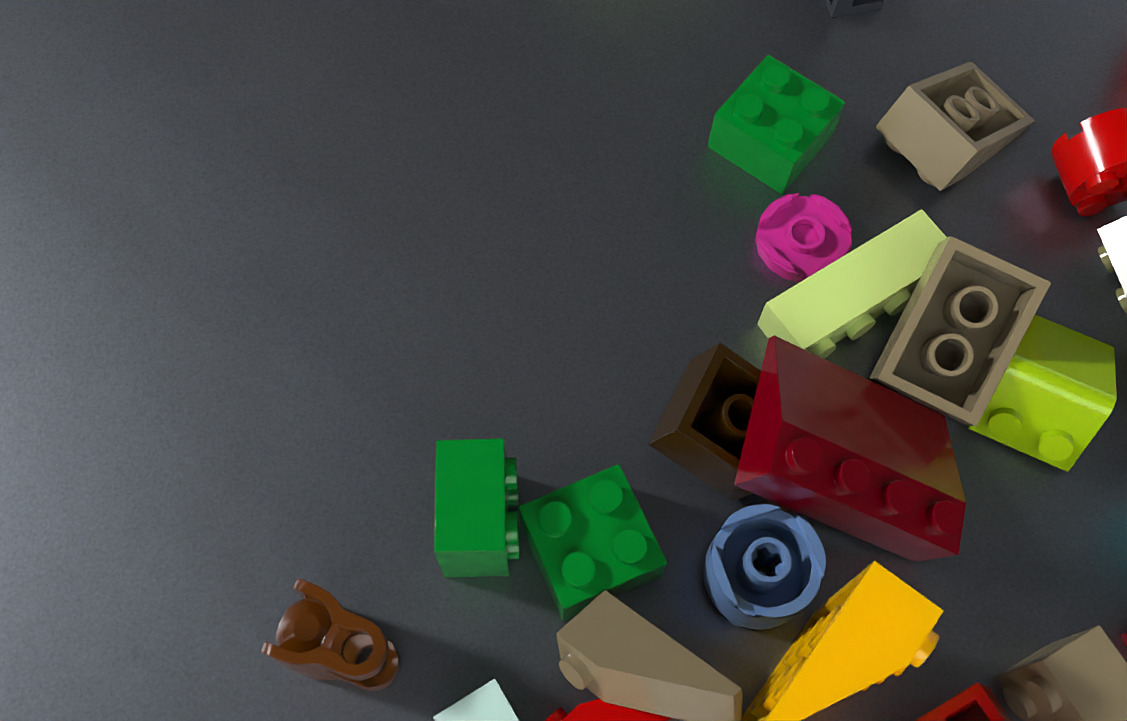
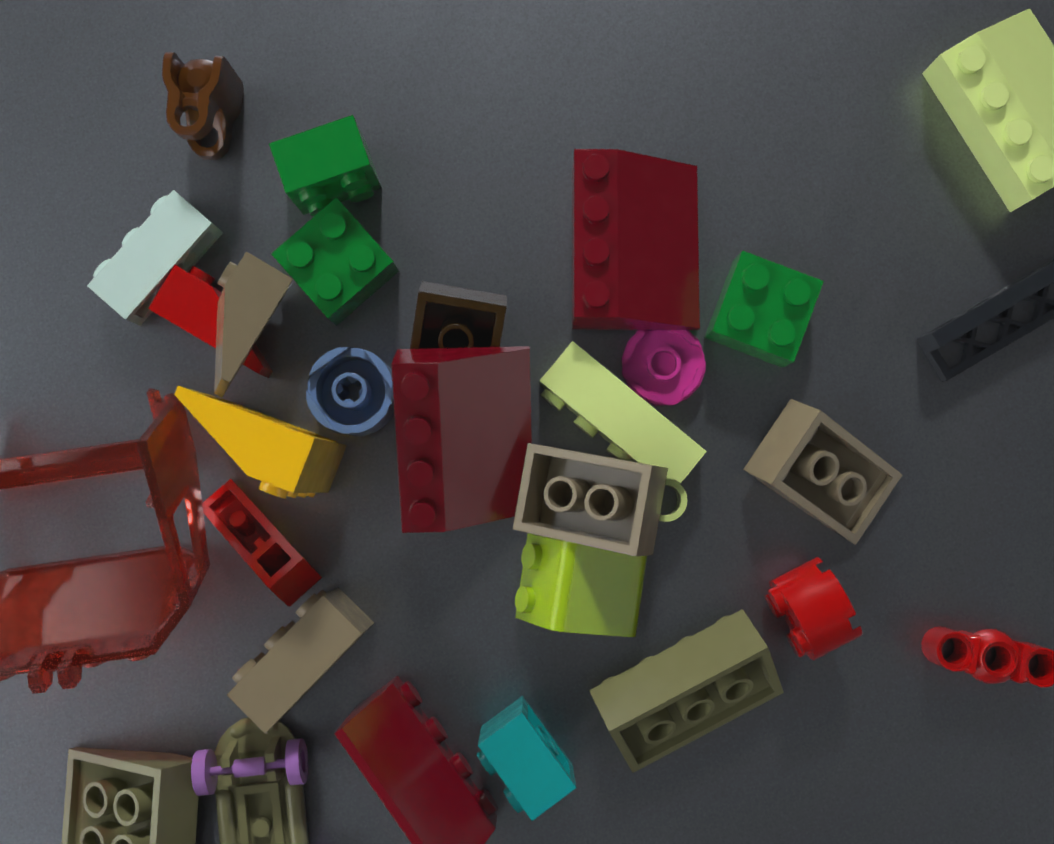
camera: 75 degrees right, 20 degrees up
none -> dark red slope [572,149,700,330]

